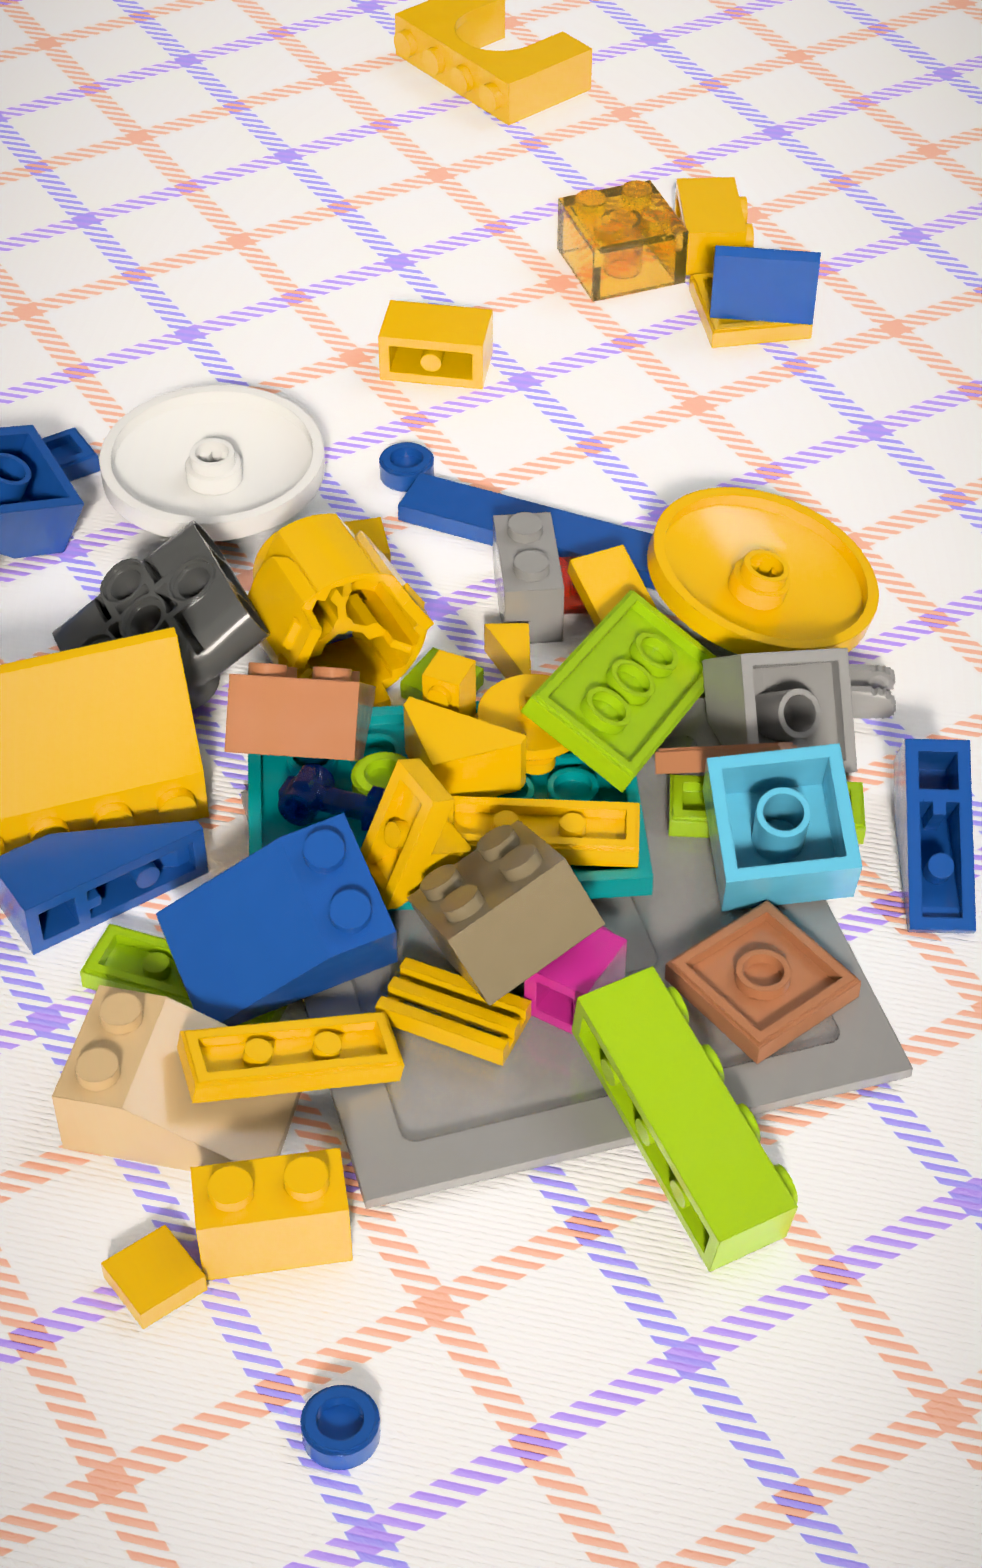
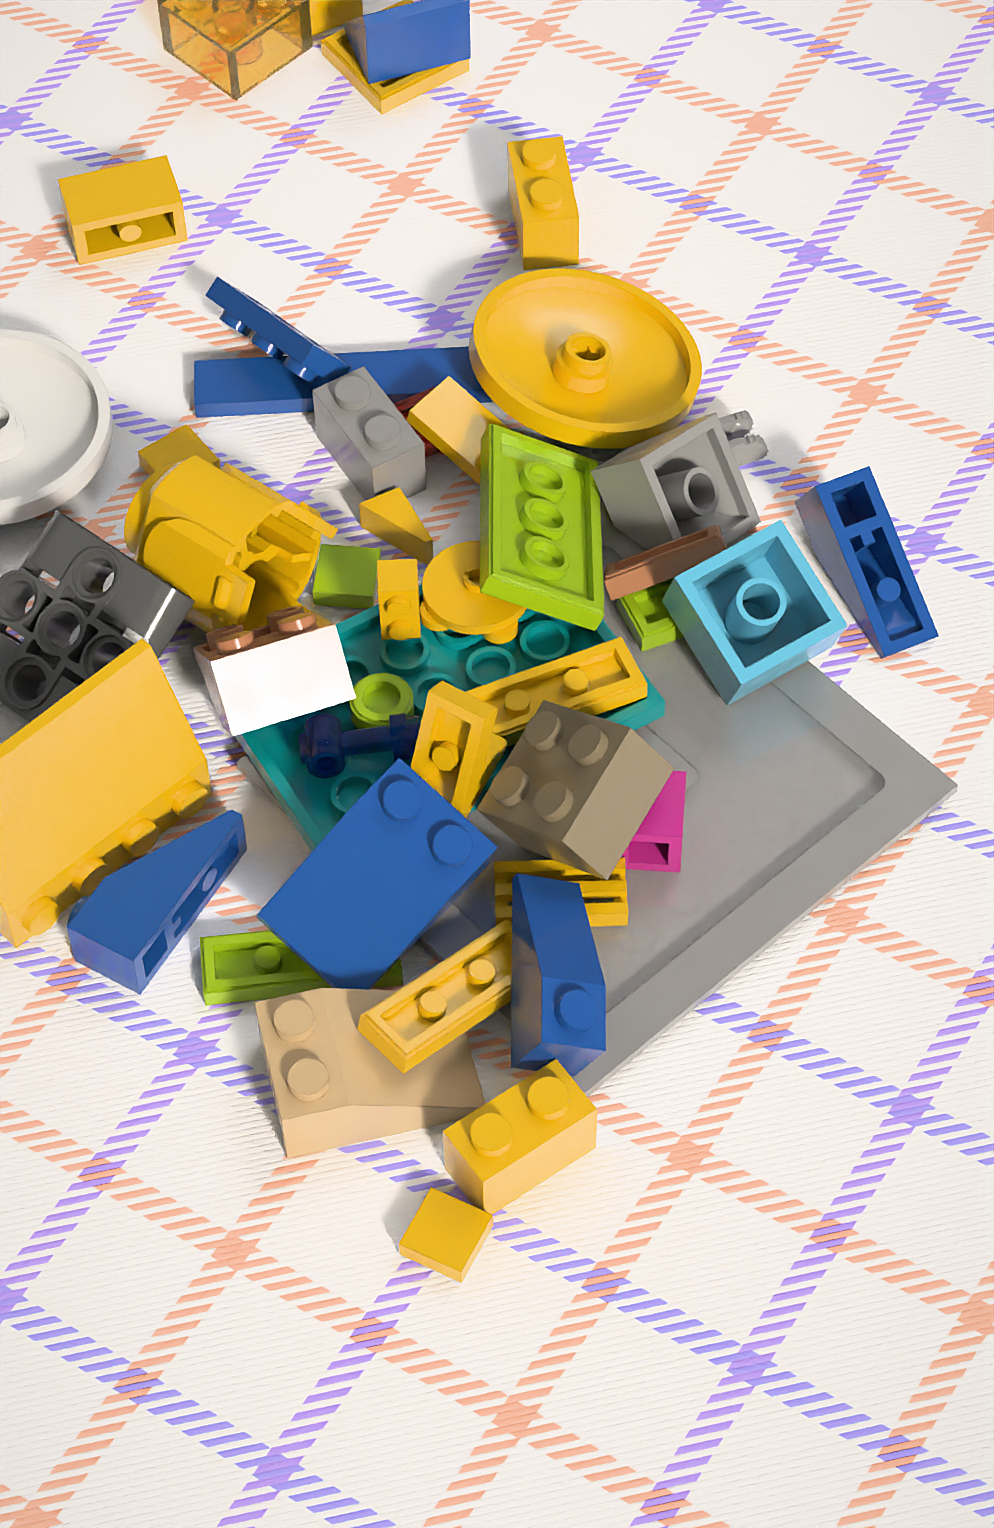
camera: 25 degrees left, 10 degrees up
blue tile [300,1385,381,1470] -> none
blue tile [379,442,434,492] -> none
yellow slope [403,696,527,797] -> none
lime brick [571,966,798,1272] -> none
nougat tile [664,900,862,1064] -> none
none -> blue plate [205,276,351,383]
none -> yellow brick [507,136,579,270]
none -> blue slope [511,873,606,1076]

